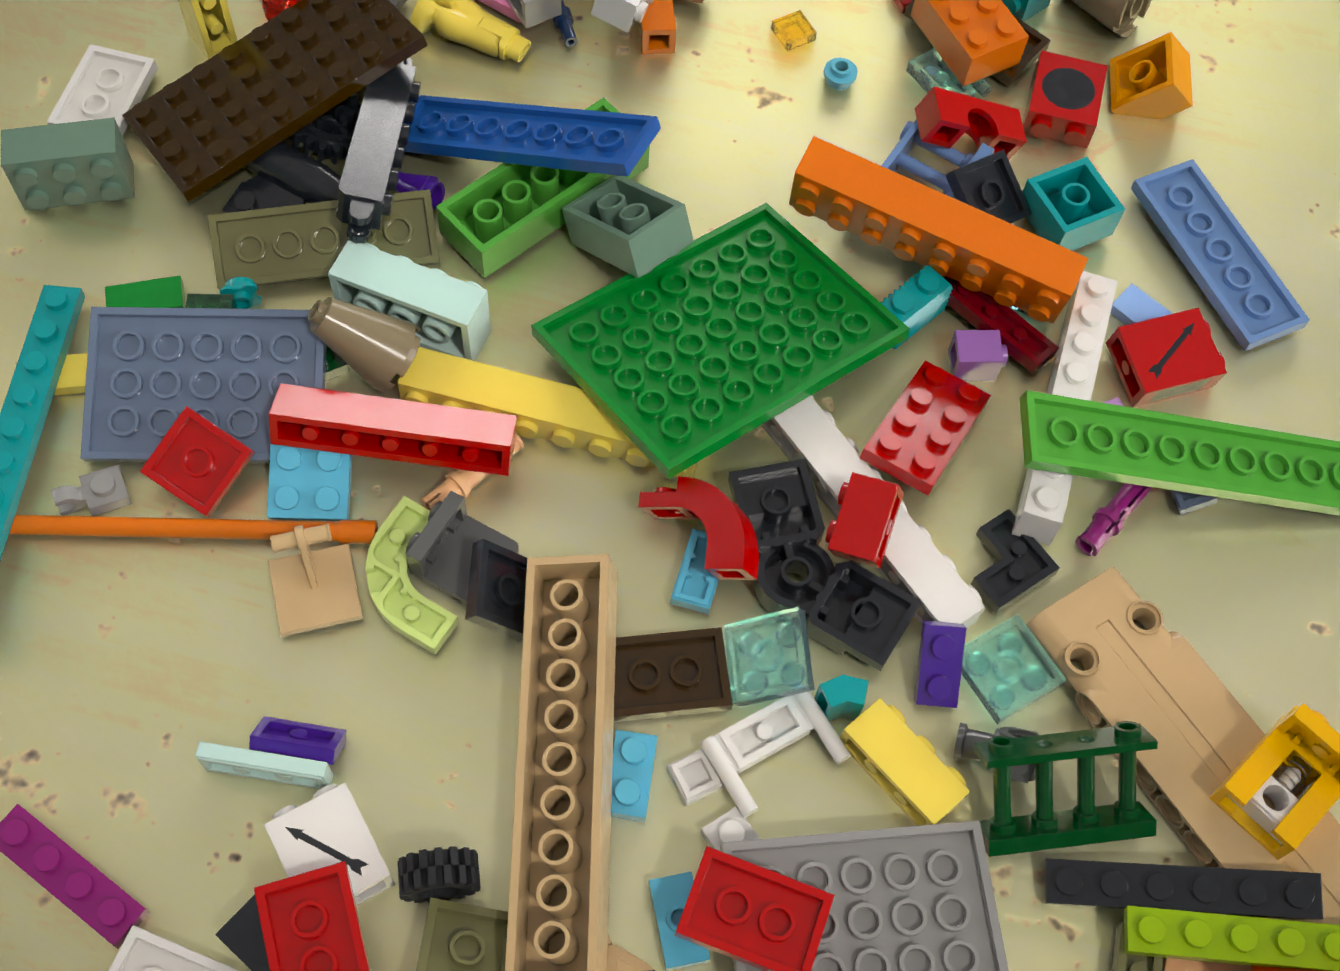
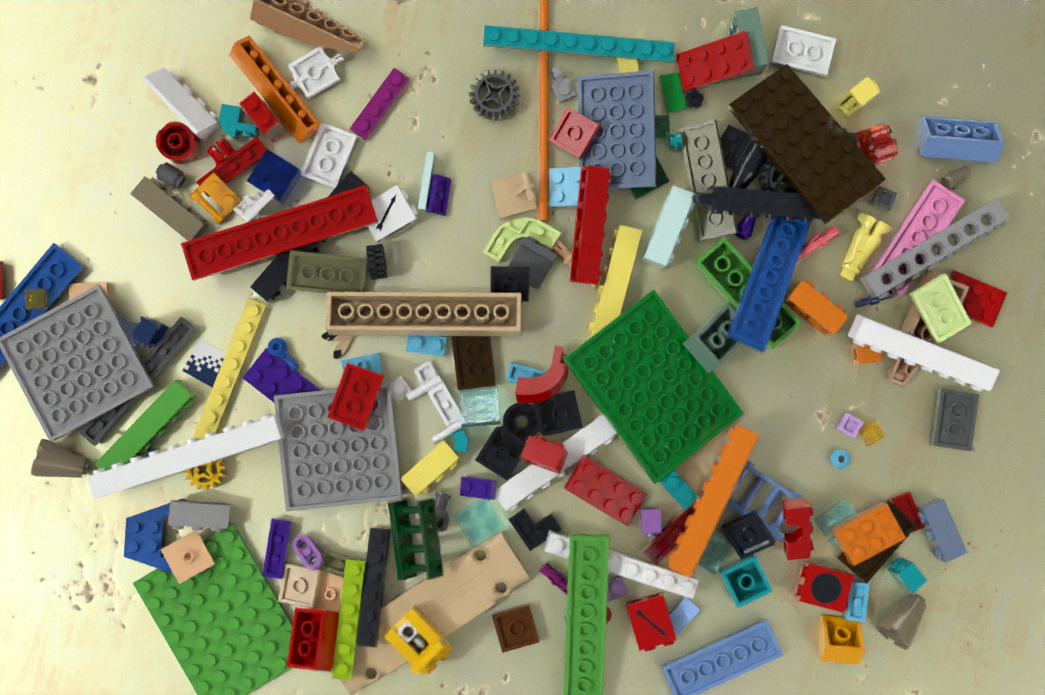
camera: 95 degrees right, 25 degrees up
dark tan cone [308,297,421,393] -> none
none -> dark grey gear [469,69,520,121]
none -> reddish brown plate [492,604,540,653]
none -> red plate [676,31,755,92]
none -> black plate [685,90,704,108]
none -> orange brick [783,280,849,337]
none -> coral pin [797,225,840,262]
none -> lavender plate [836,413,864,439]
none -> medium azure plate [844,581,870,622]

